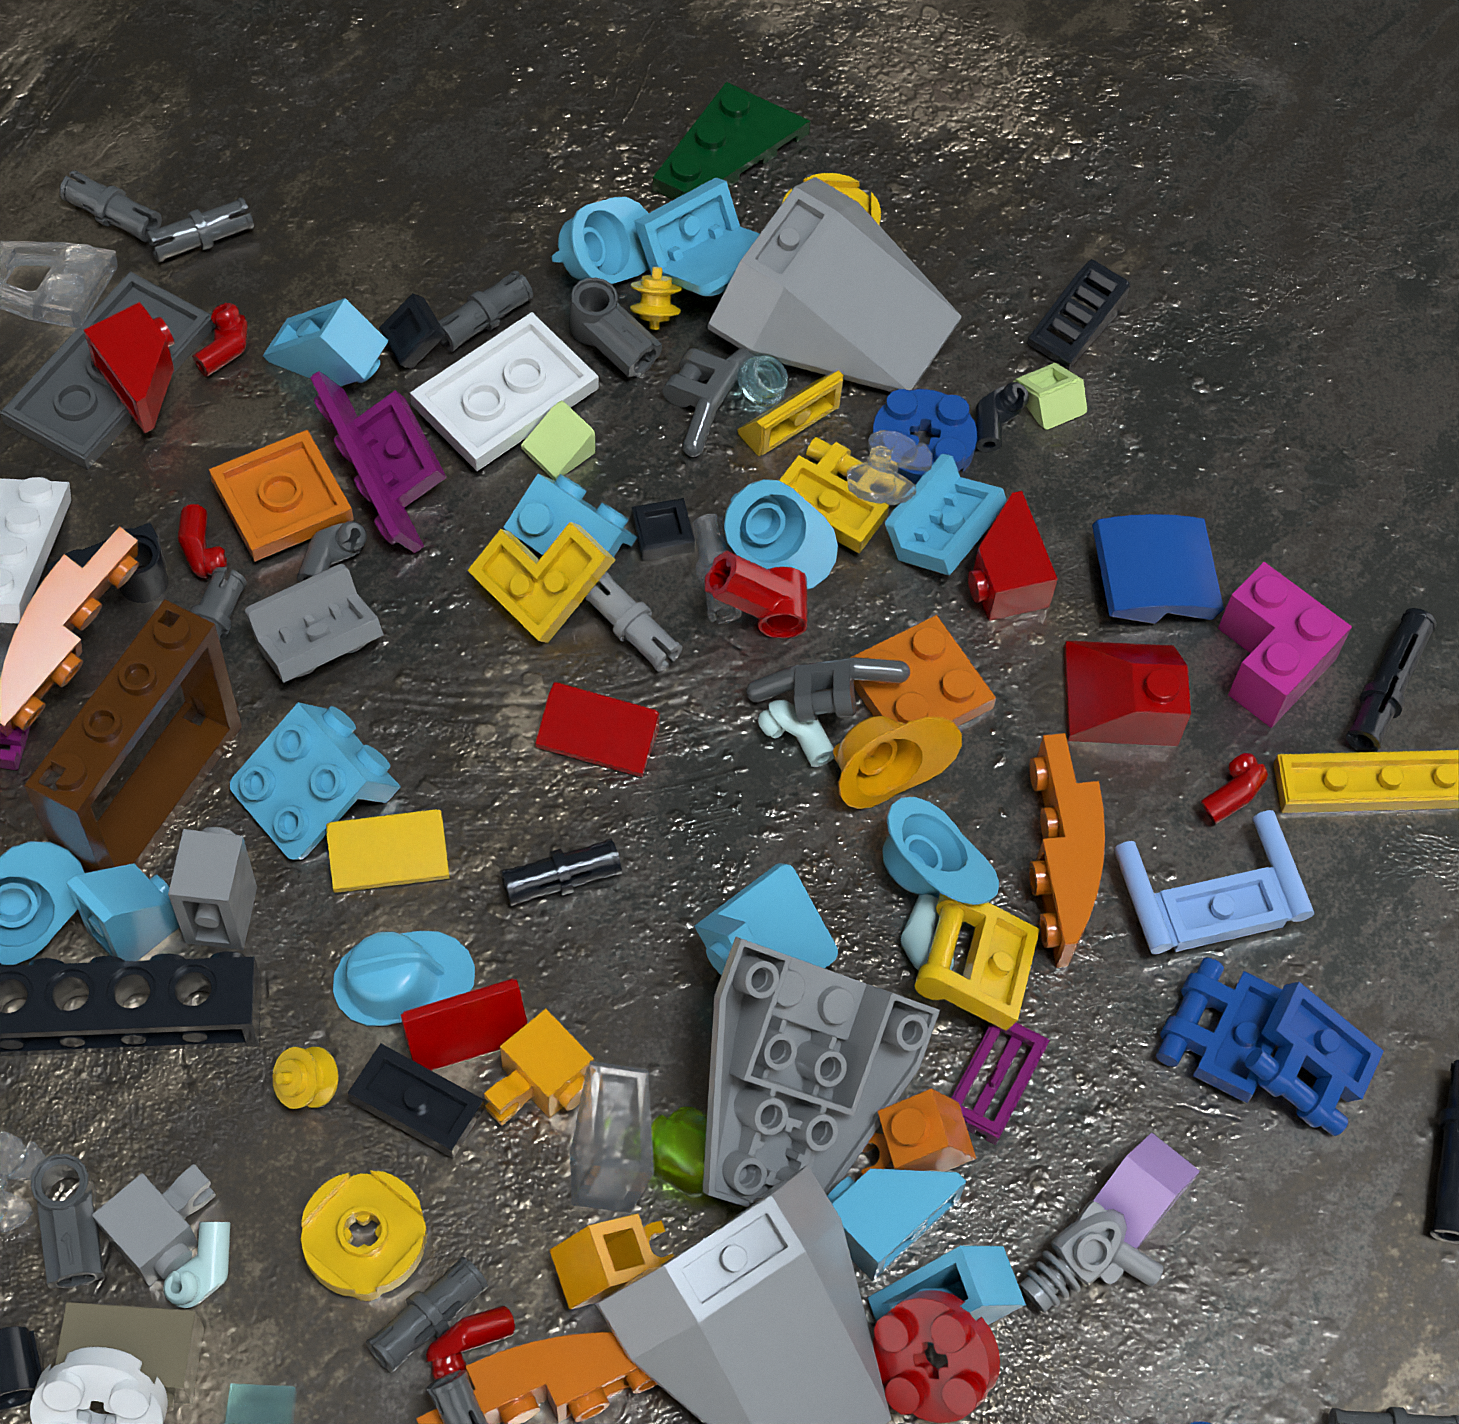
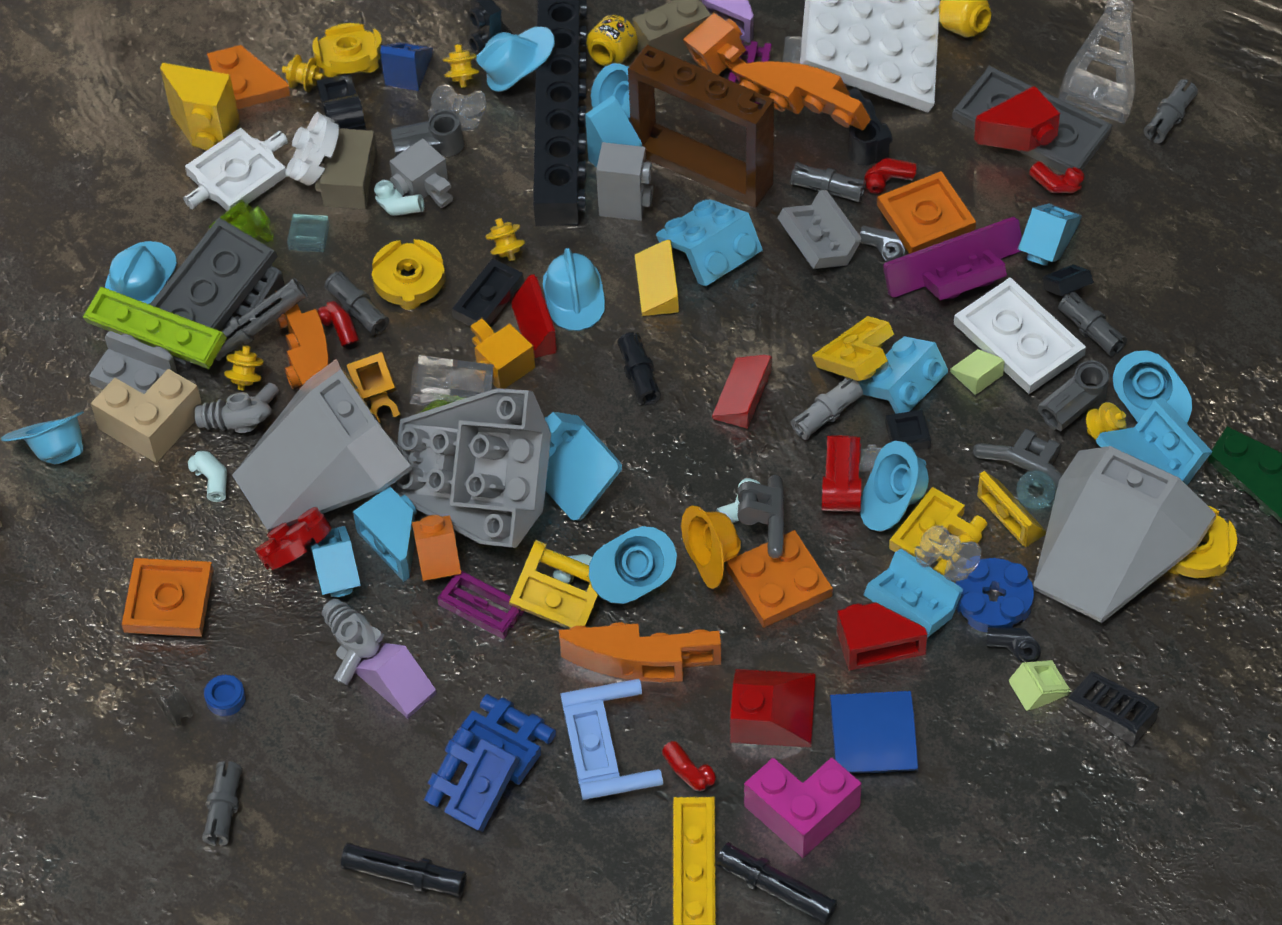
camera: 100 degrees right, 5 degrees down
dark grey pin [146,197,254,262] -> none

